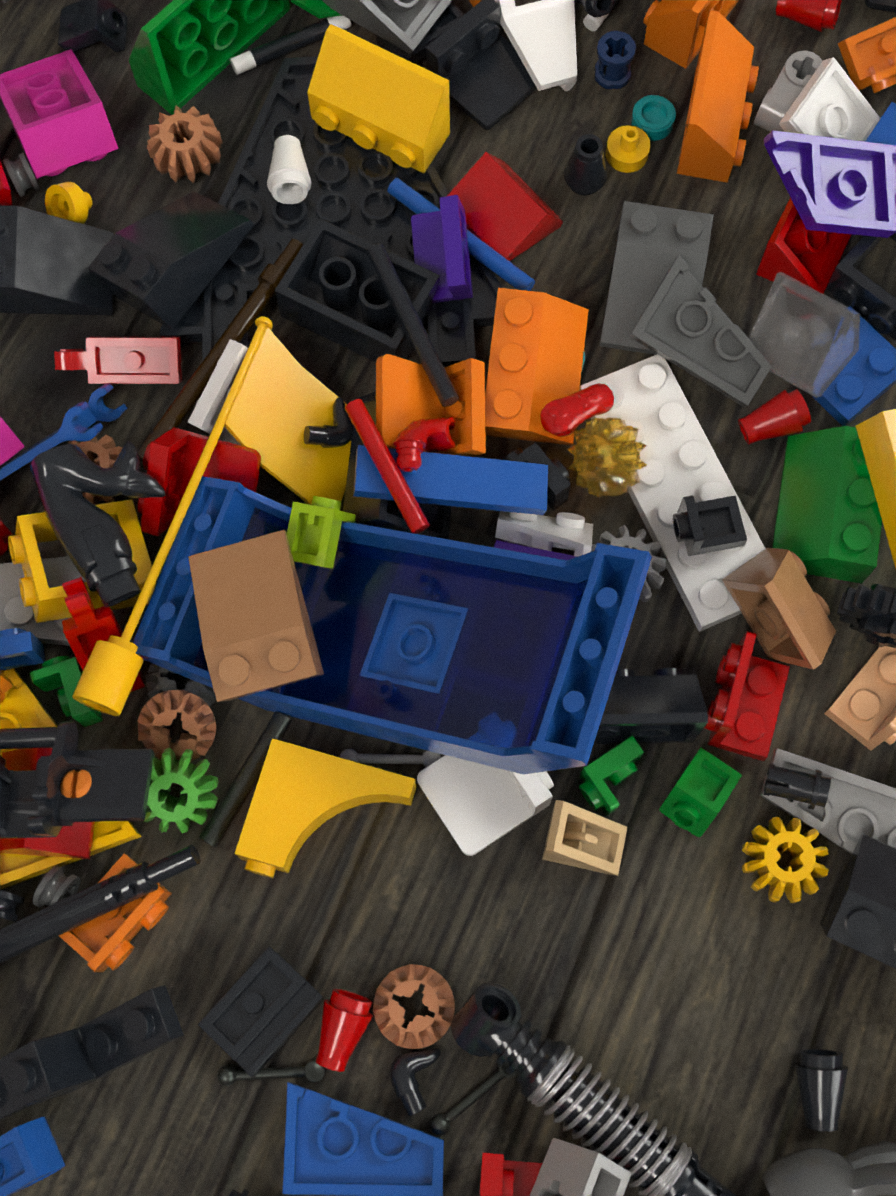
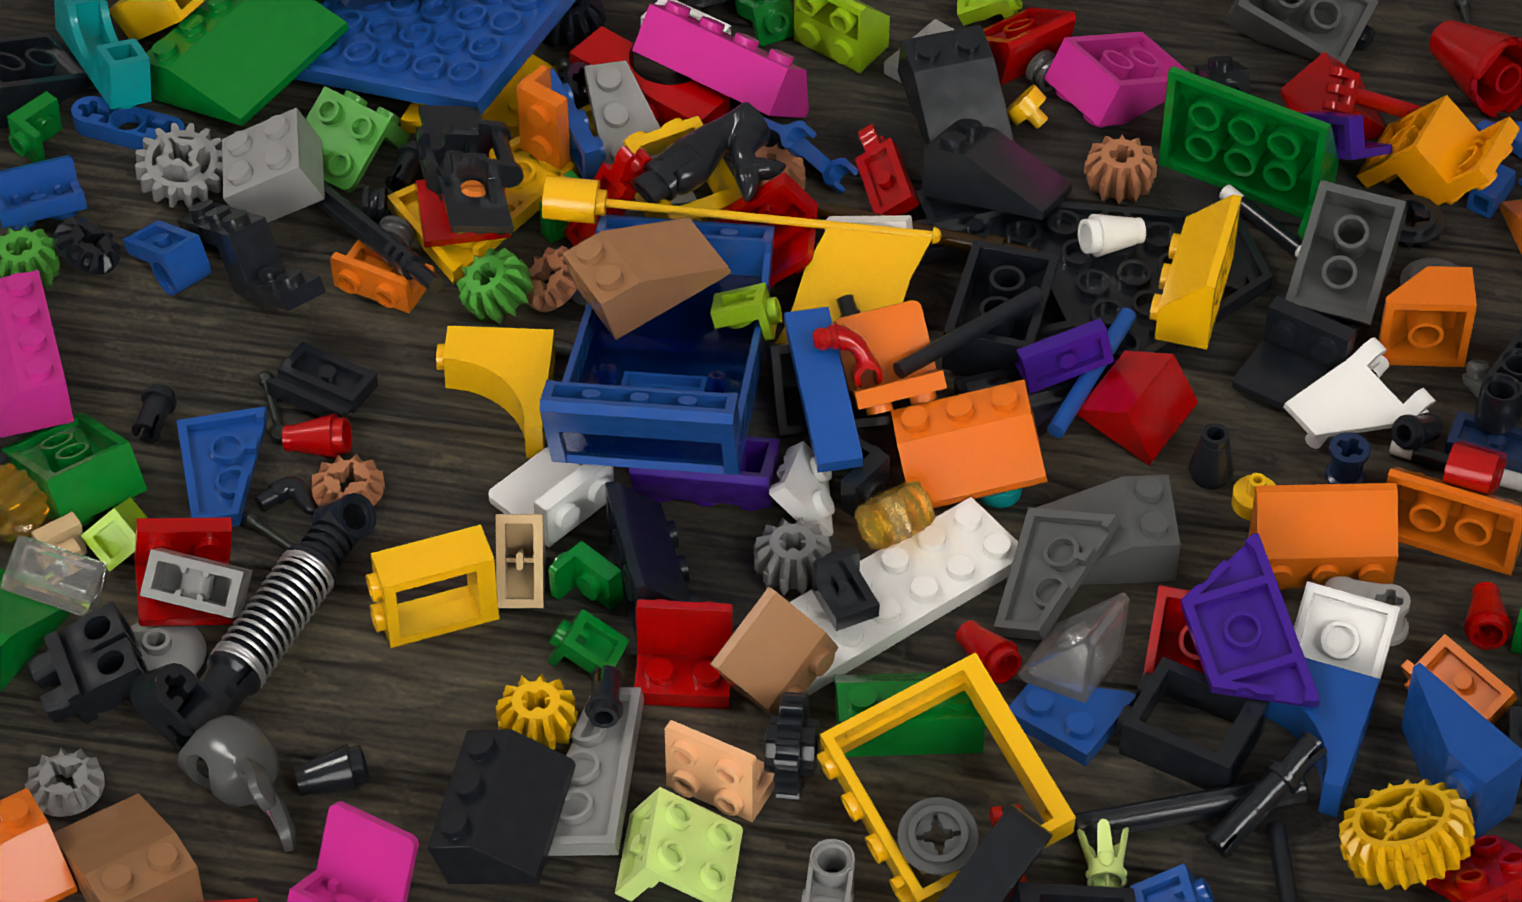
camera: 75 degrees right, 25 degrees down
red bar [345,399,430,534] -> none
red piece [540,383,614,437] -> none
none -> yellow window [366,524,499,648]

